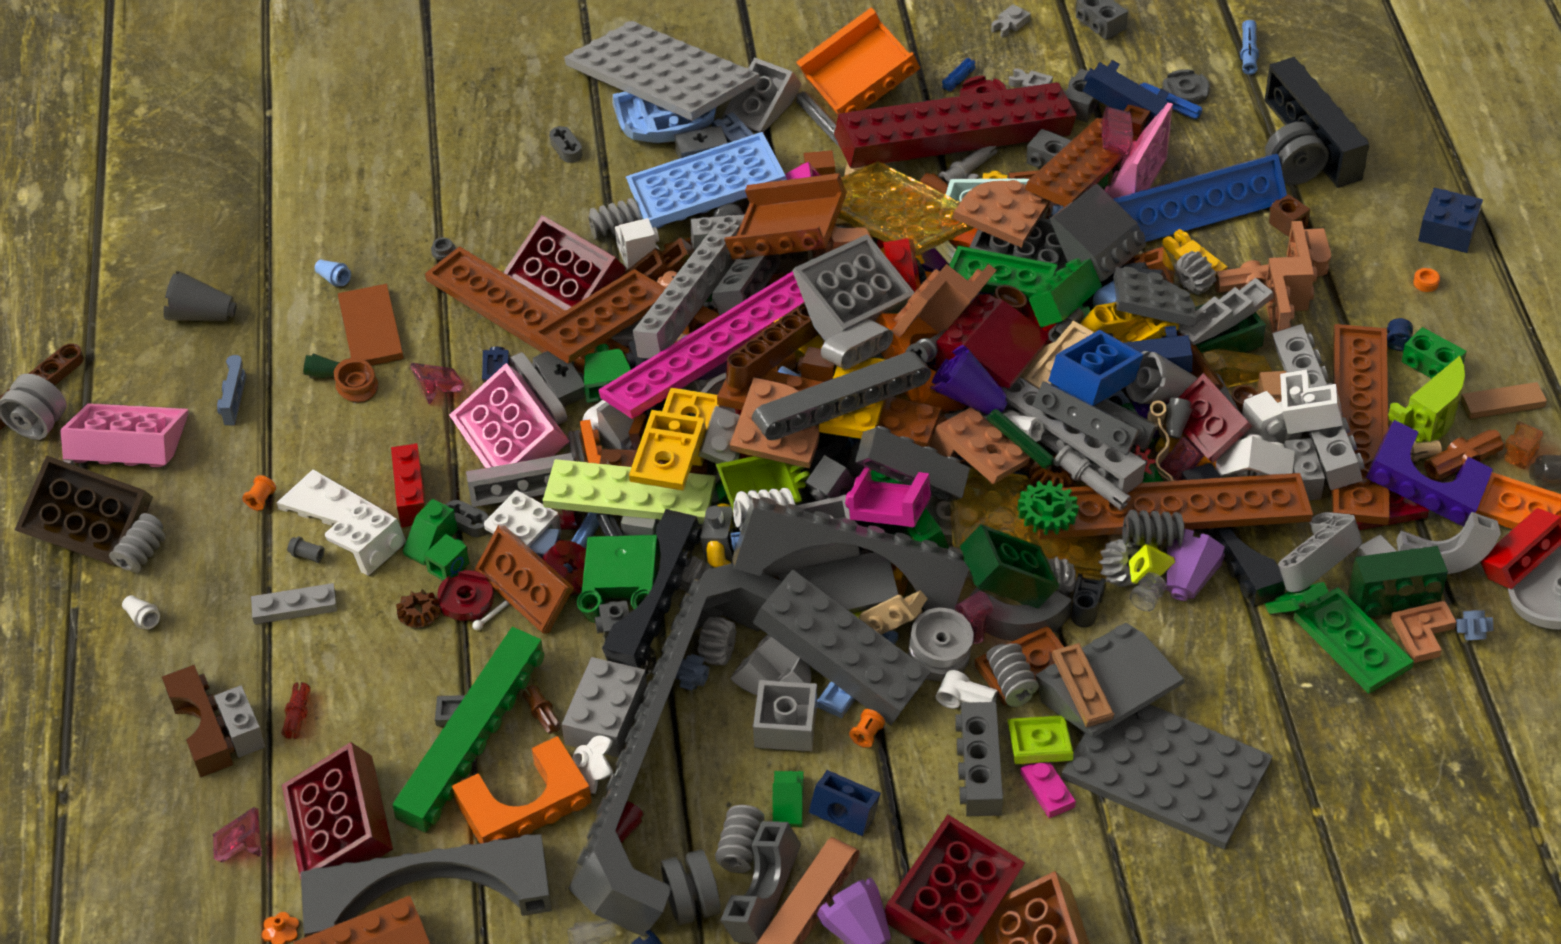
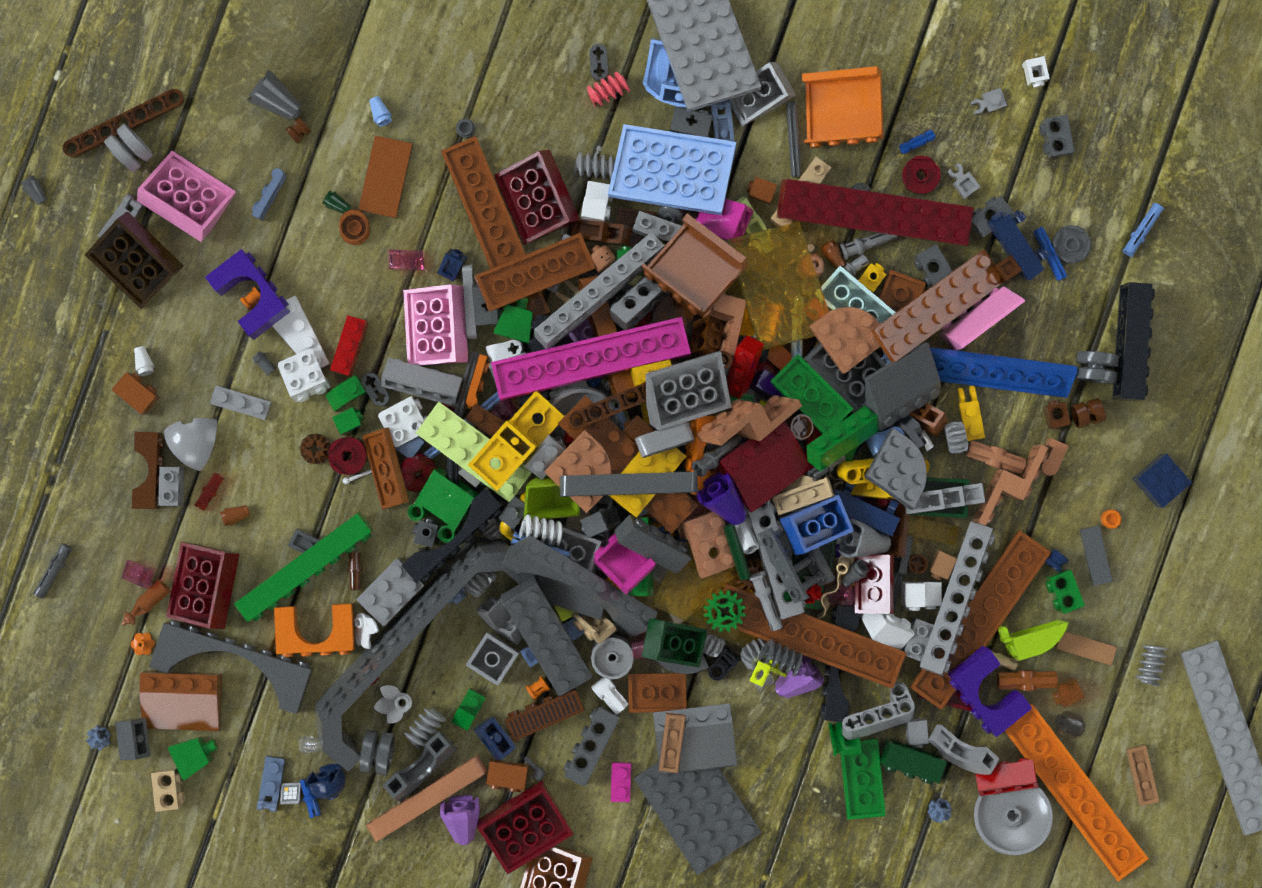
camera: 25 degrees right, 40 degrees up
light grey piece [109,513,166,573] -> none
light grey piece [986,643,1039,707] -> none
lime plate [1007,715,1073,764] -> none
clear pink beam [1101,107,1133,155] -> none
white brick [1280,370,1343,434] -> none
nougat plate [1391,601,1456,663] -> none
none -> dark grey pin [33,543,73,599]
none -> dark orange brick [112,372,160,415]
none -> dark orange wheel [121,579,171,626]
none -> light grey brick [164,418,217,471]
none -> dark purple arch [205,249,290,340]
none -> dark orange cone [220,505,250,527]
none -> reddish brown wheel [285,117,312,144]
none -> white plate [374,685,412,724]
none -> dark orange brick [486,759,529,792]
none -> reddish brown brick [505,688,585,741]
none -> dark grey hand [524,756,545,781]
none -> coral piece [587,71,630,108]
none -> reddish brown wheel [1071,398,1106,429]
none -> dark grey tile [1079,525,1113,586]

